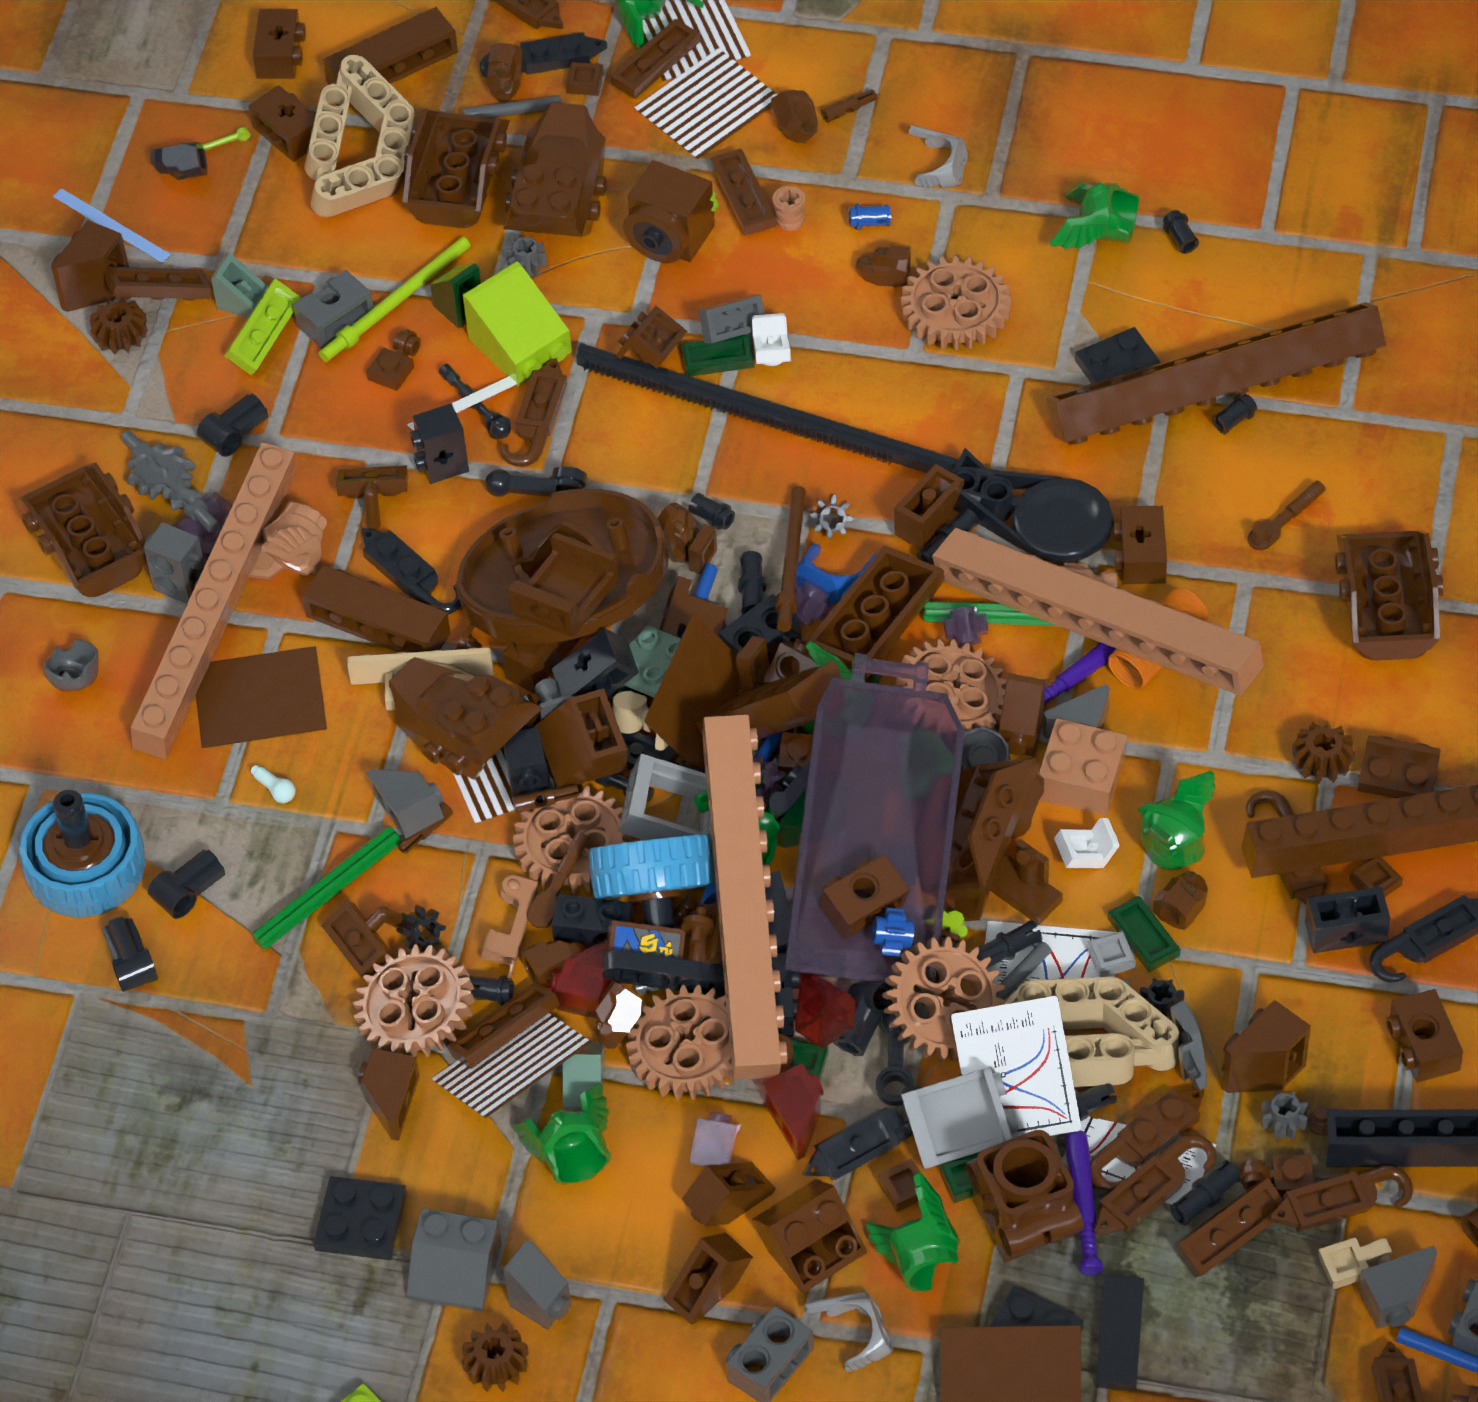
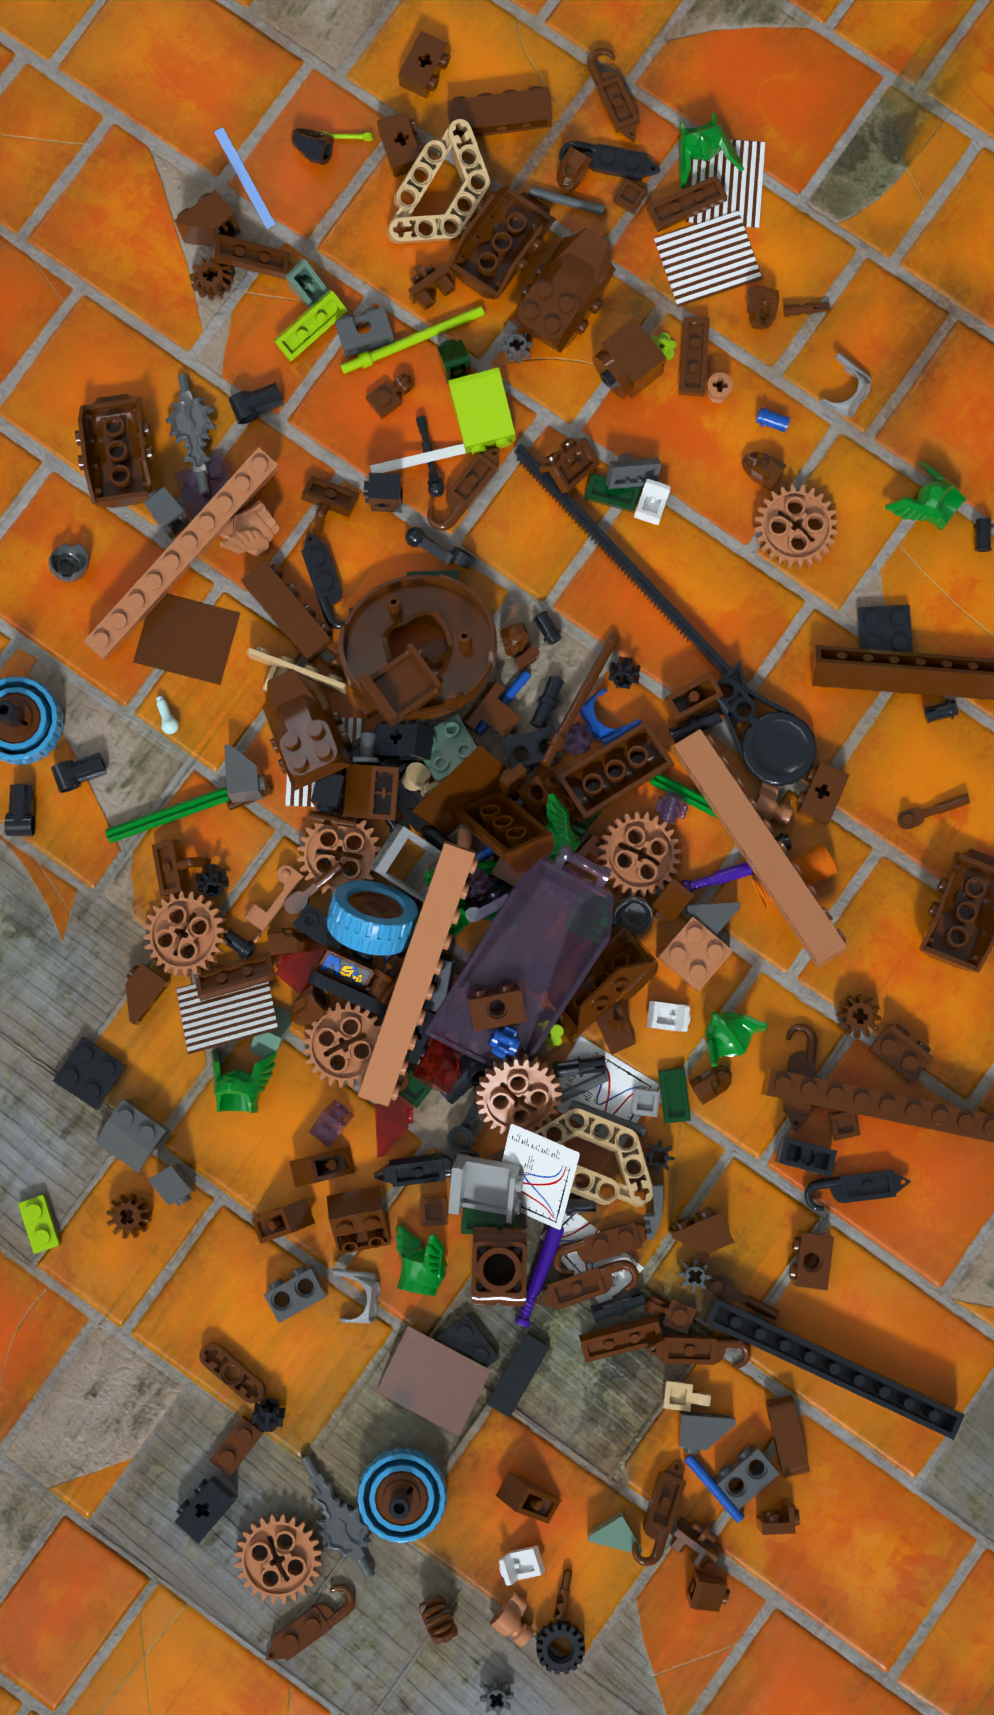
camera: 25 degrees right, 30 degrees up
none -> reddish brown hips [408,264,455,310]

